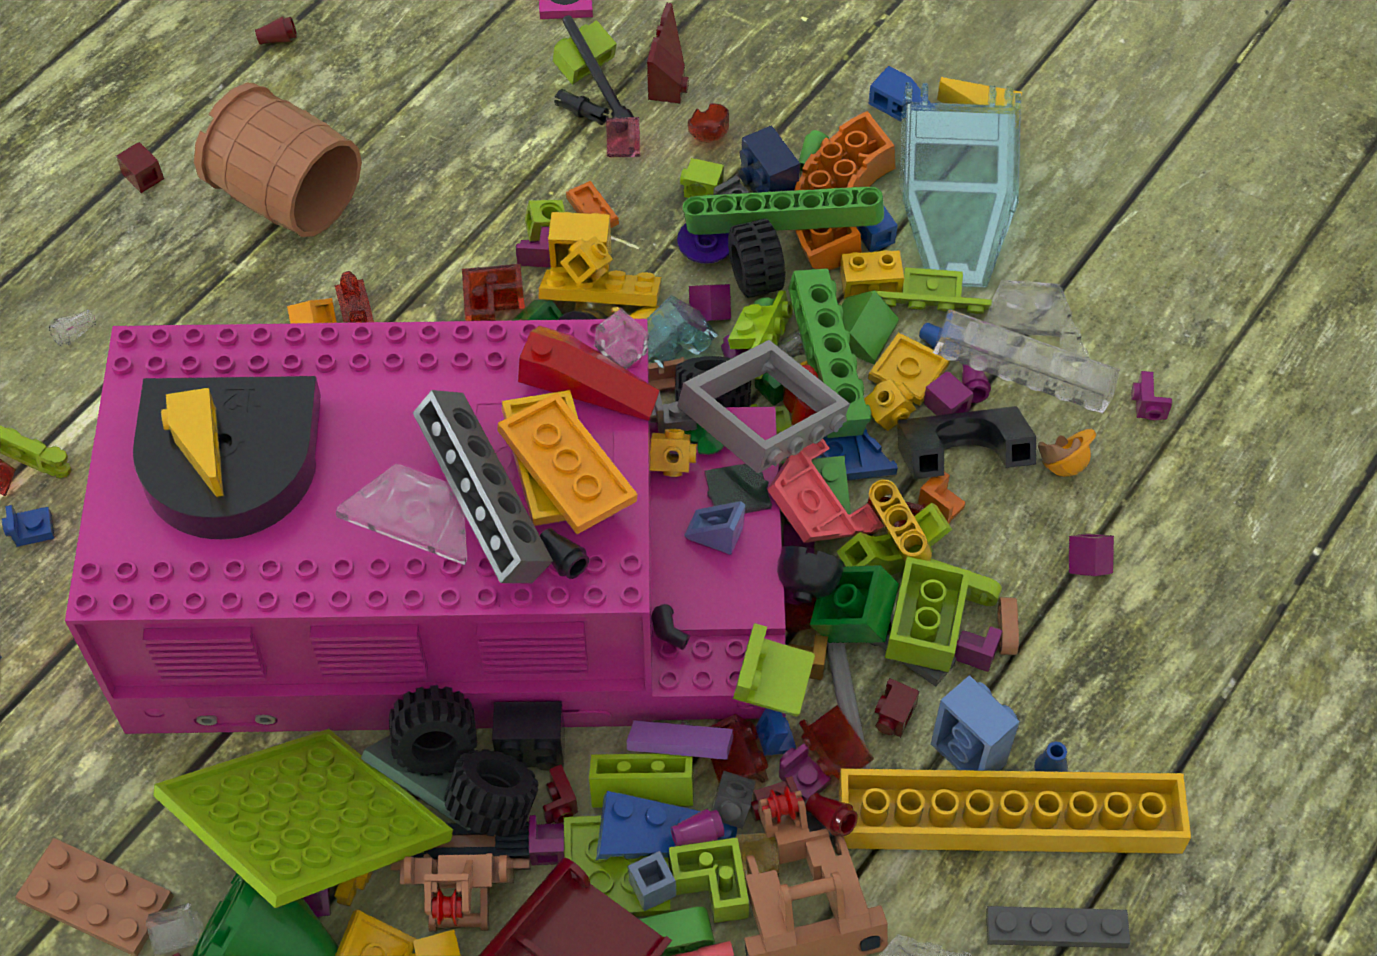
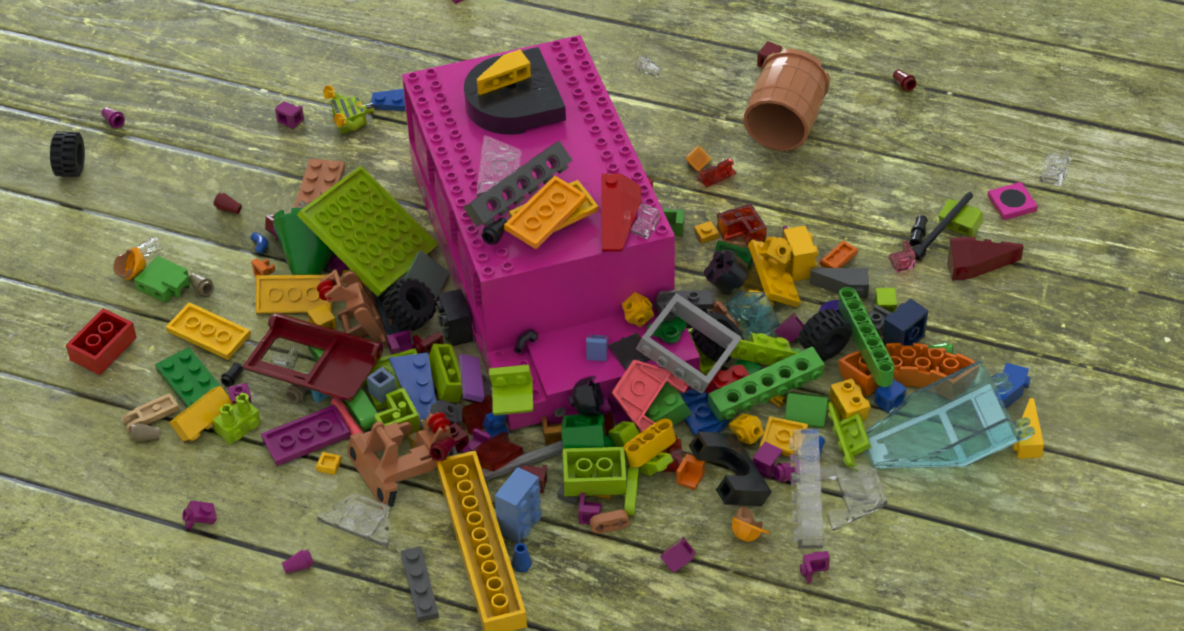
camera: 75 degrees right, 10 degrees down
black tyre [389,685,477,776] -> none
lime brick [524,200,568,241] -> none
magenta cone [671,809,724,846] -> none
clear red hair [688,103,730,143] -> none
none -> dark grey slope [810,268,869,298]

